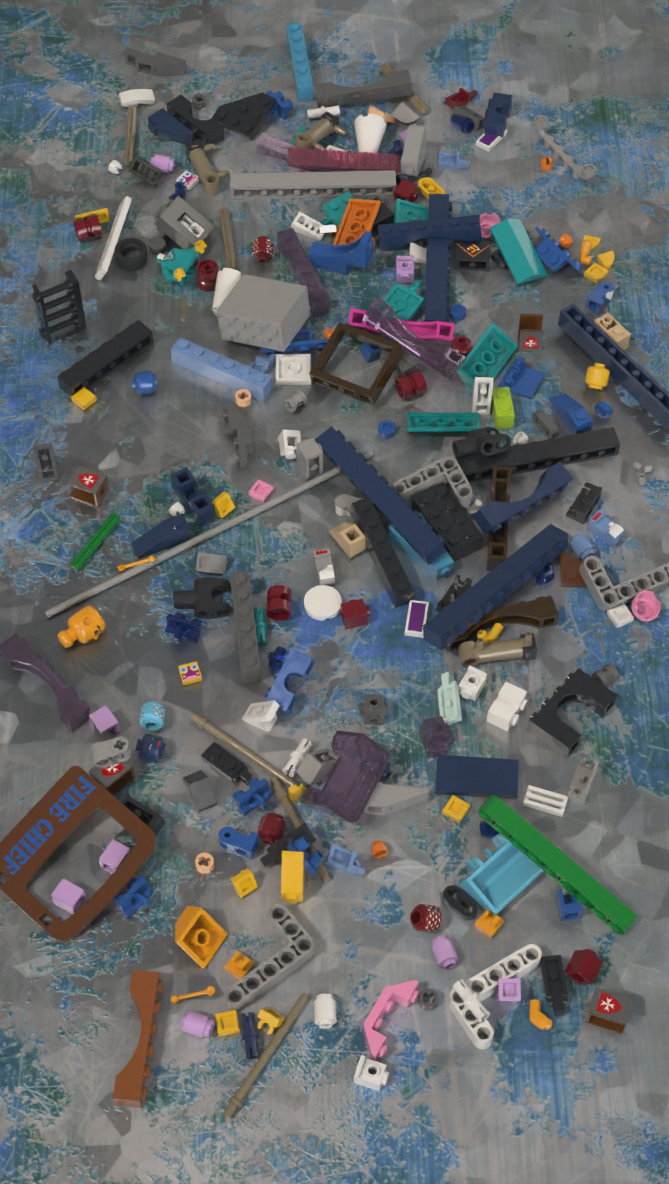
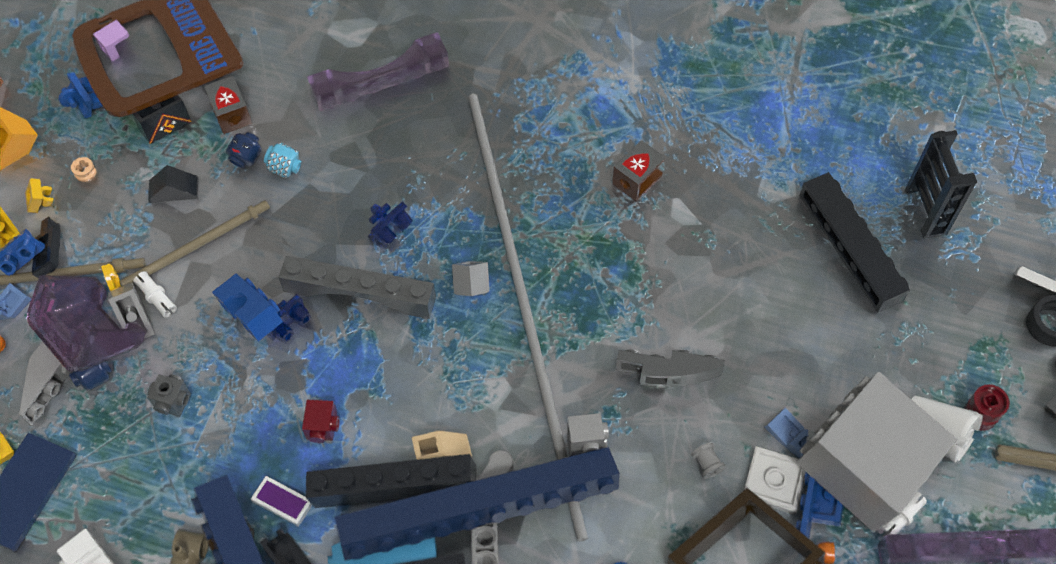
camera: 110 degrees right, 5 degrees up
dark grey slope [33,443,59,481] -> none
light orange piece [57,605,106,648] -> none
green axle [70,512,120,571] -> none
yellow tile [71,387,97,410] -> none
lavender panel [89,705,120,734] -> none
light grey piece [90,737,132,769] -> none
lavender panel [99,839,130,874] -> none
light orange hinge [117,555,156,571] -> none
blue head [131,370,158,395] -> none
dark blue slope [131,514,191,559] -> none
teal torso [156,240,207,287] -> none
white hinge [169,501,185,517] -> none
medium blue brick [171,337,272,402] -> none
dark blue arch [171,467,215,526] -> none
black connector [173,577,231,619] -> none
tile [178,661,202,686] -> none
black hinge [201,742,253,786] -> none
yellow tile [212,492,235,518] -> none
blue leg [218,826,260,860] -> none
blue hips [233,778,273,816] -> none
light nougat bush [235,389,251,407] -> none
white slope [242,700,280,732] -> none
bright pink tile [249,479,274,503] -> none
dark red head [252,236,274,263] -> none
teal pin [253,607,267,647] -> none
dark red head [257,813,287,845] -> none
dark red wheel [266,585,292,621] -> none
white brick [277,430,301,460] -> none
white tile [304,585,342,621] -> none
light grey leg [313,548,335,585] -> none
clear purple brick [418,716,454,758] -> none
light aqua hinge [437,672,462,727] -> none
white brick [458,666,487,701] -> none

